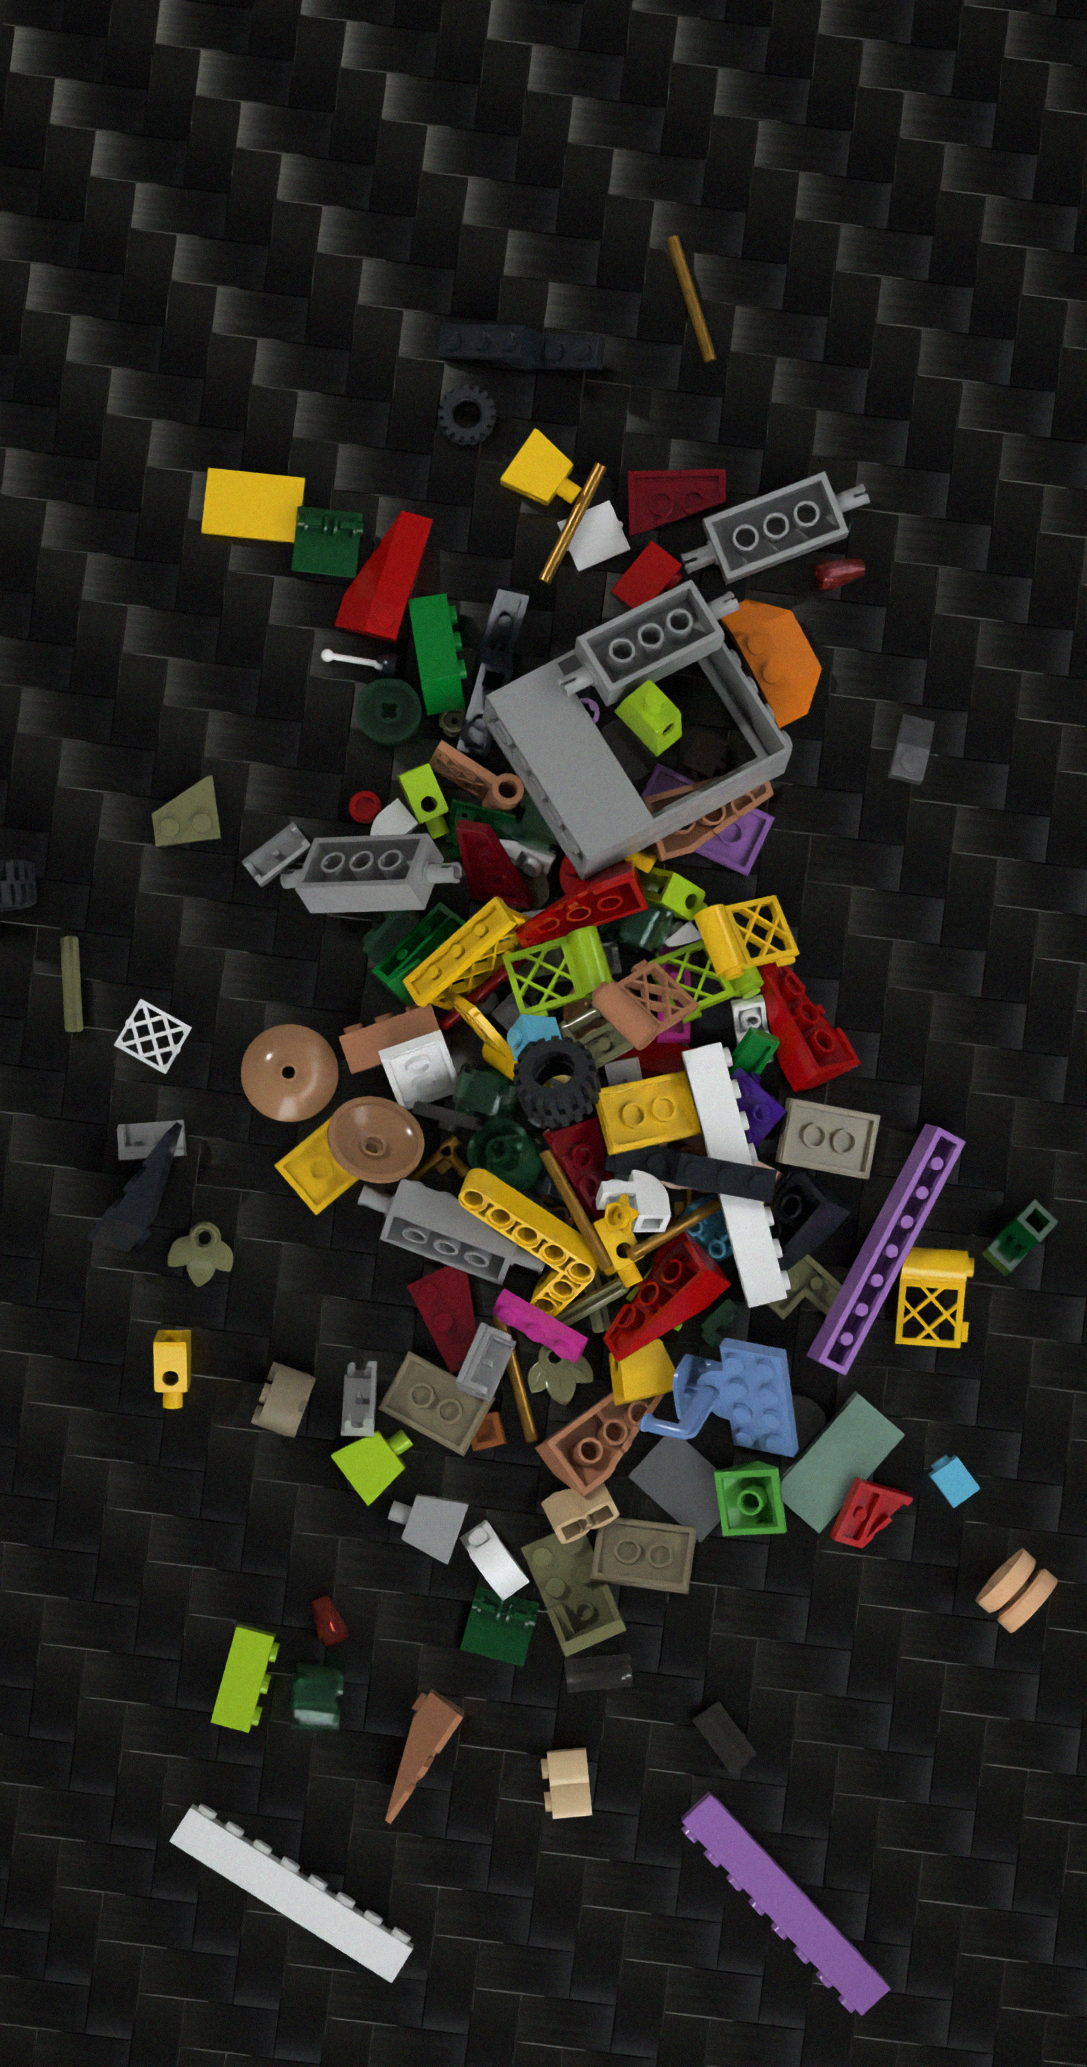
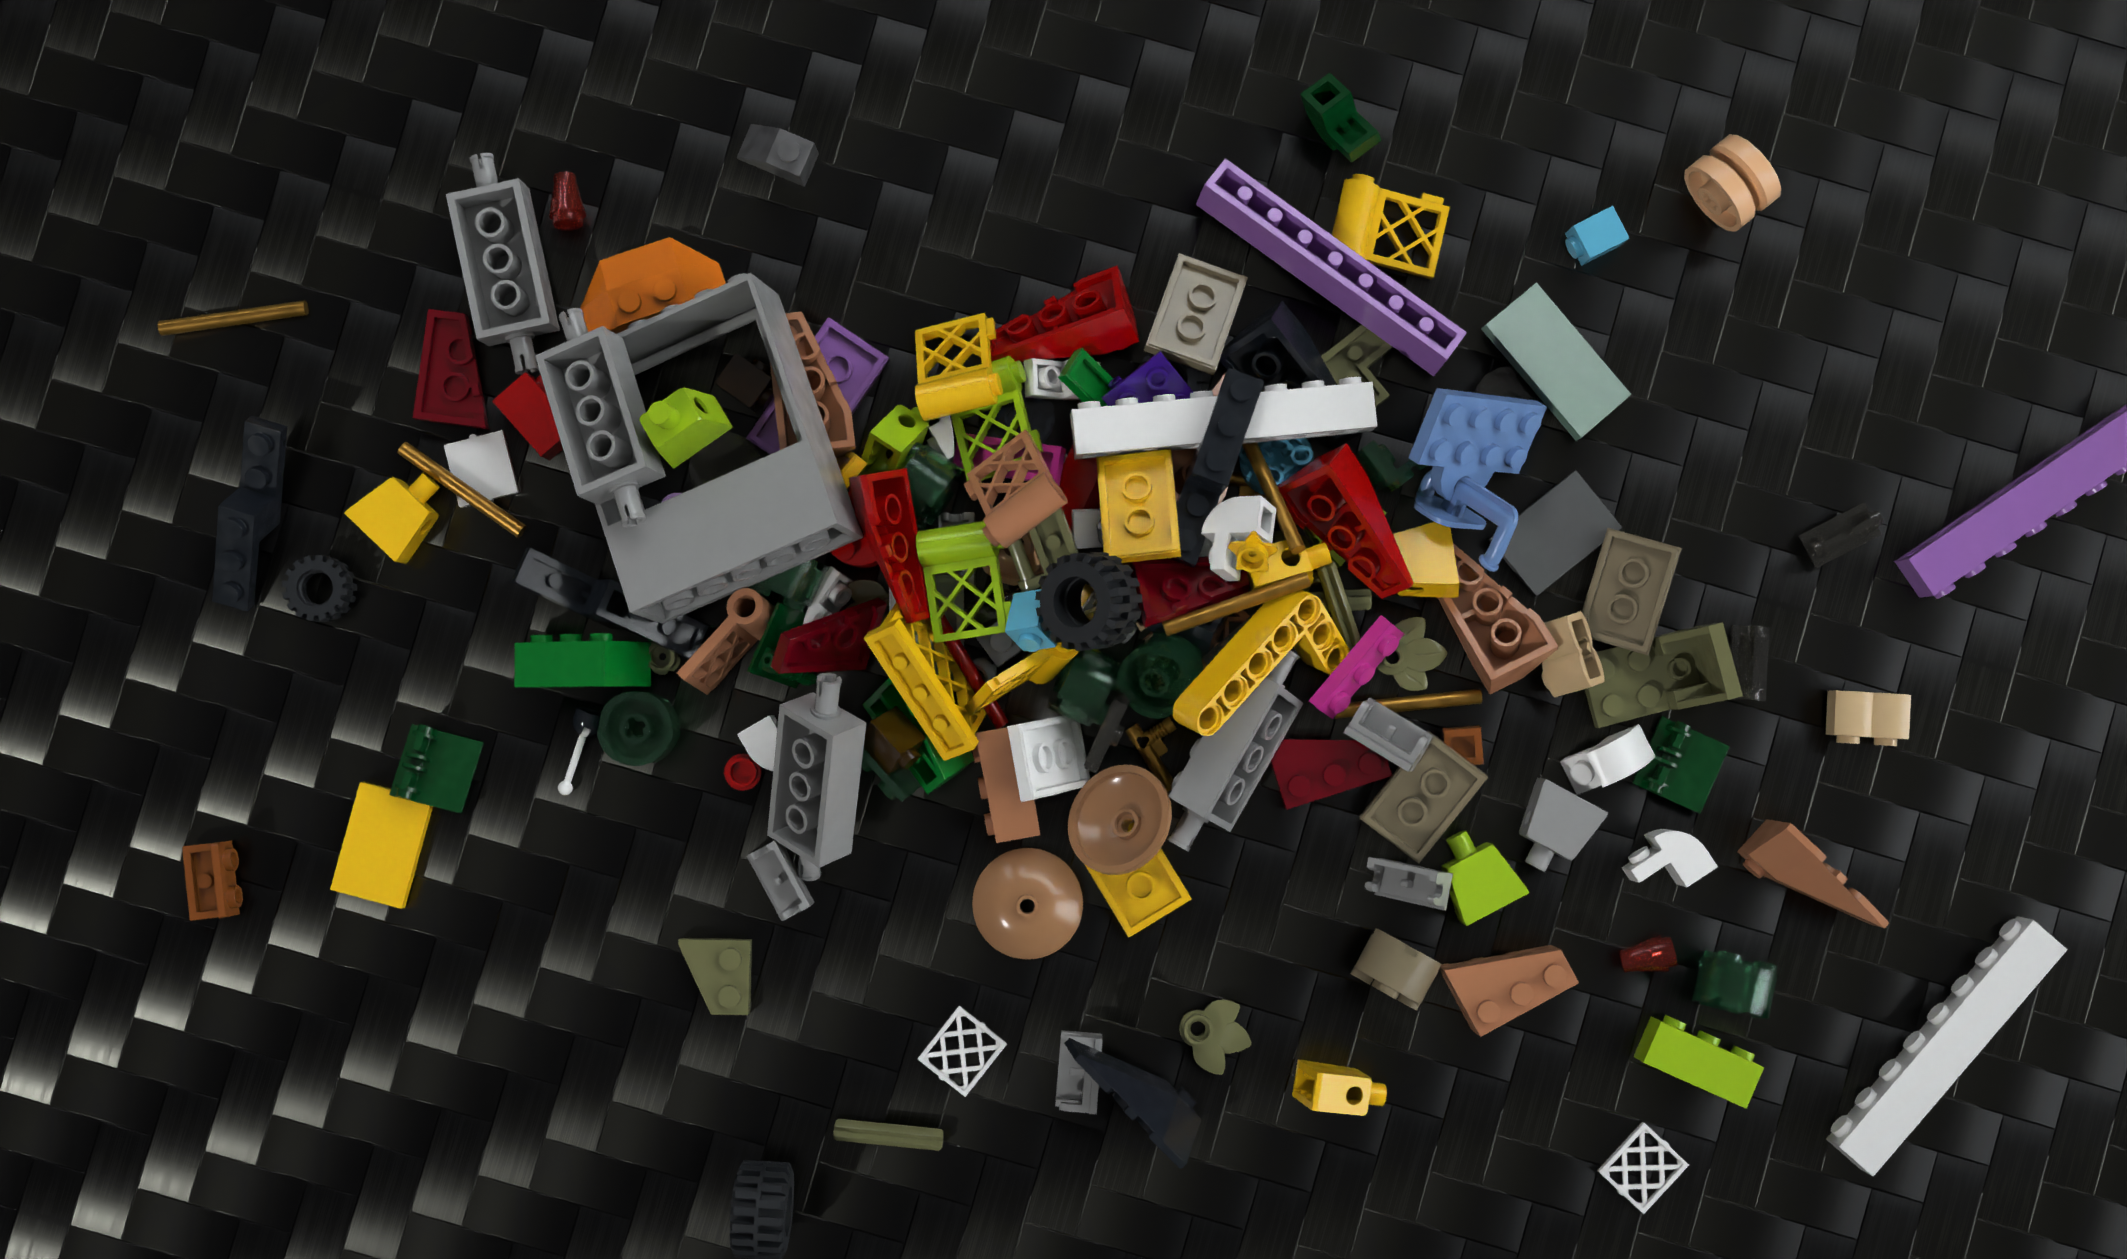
camera: 85 degrees left, 0 degrees up
red wedge [335,511,433,644] -> none
lime torso [396,763,450,839] -> none
bright green slope [714,1461,787,1536] -> none
red wing [830,1477,913,1549] -> none
none -> dark orange bracket [182,840,243,921]
none -> dark brown brick [863,706,926,775]
none -> nougat wedge [1439,945,1579,1037]
none -> white window [1597,1122,1689,1214]
none -> white brick [1621,829,1718,887]

